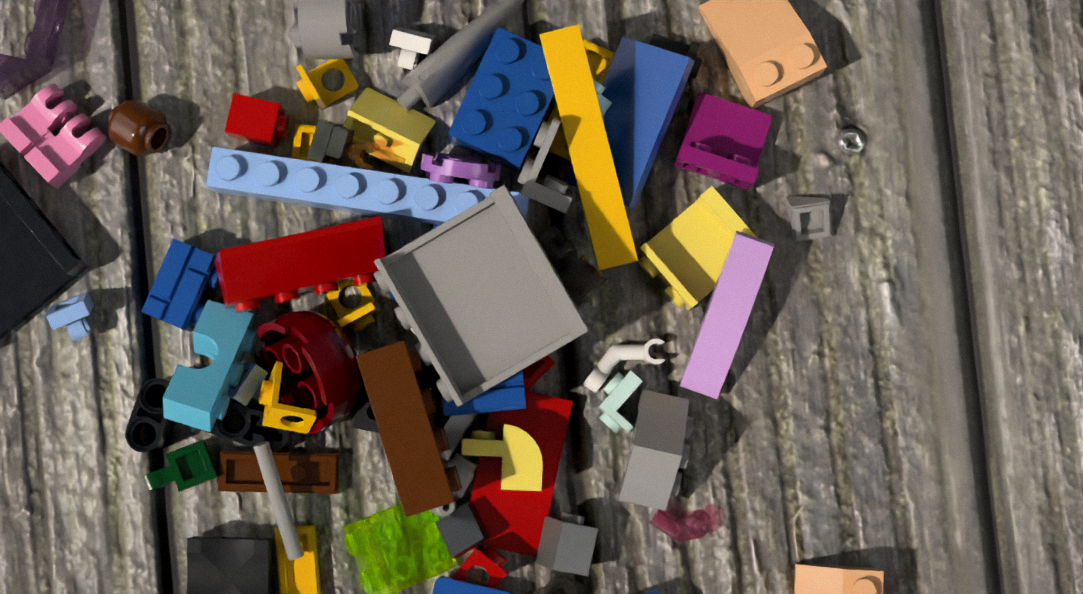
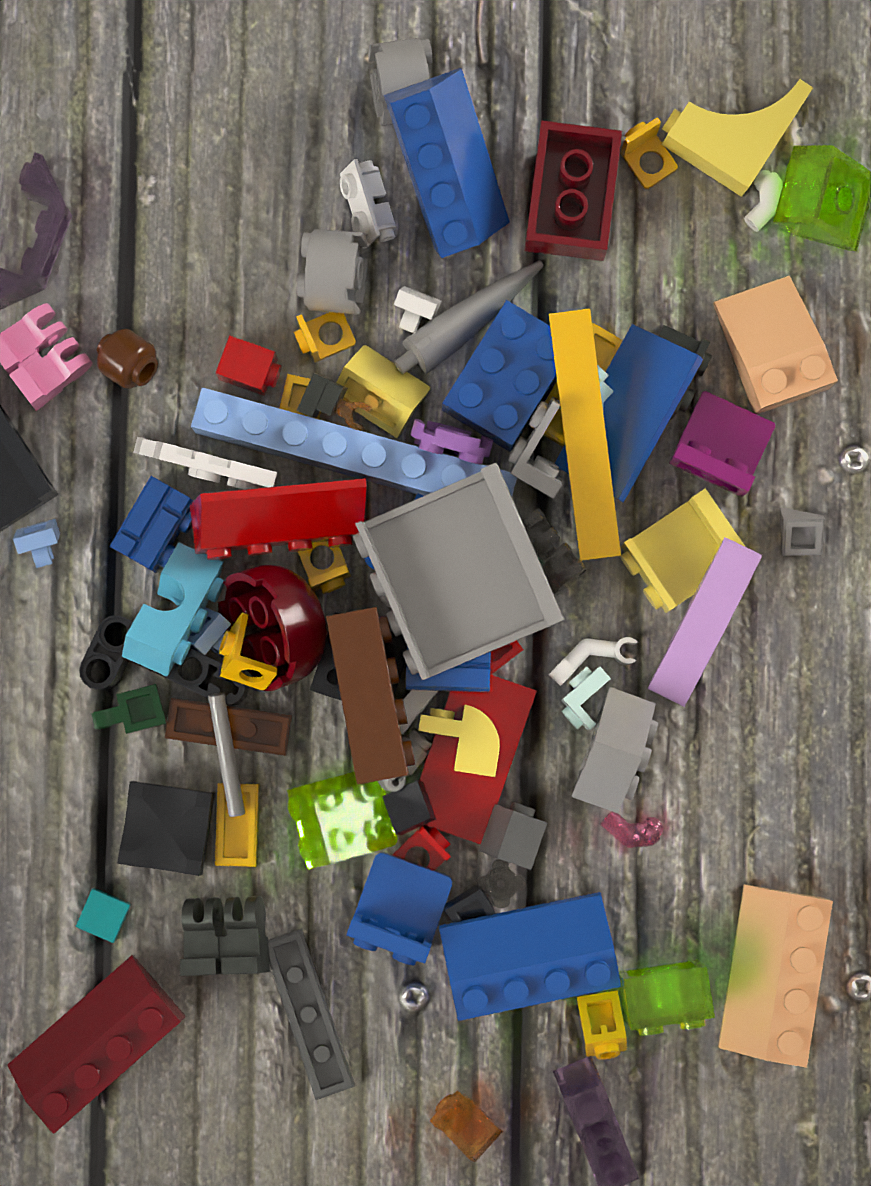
camera: 10 degrees right, 0 degrees up
none -> white wing [133,437,277,490]

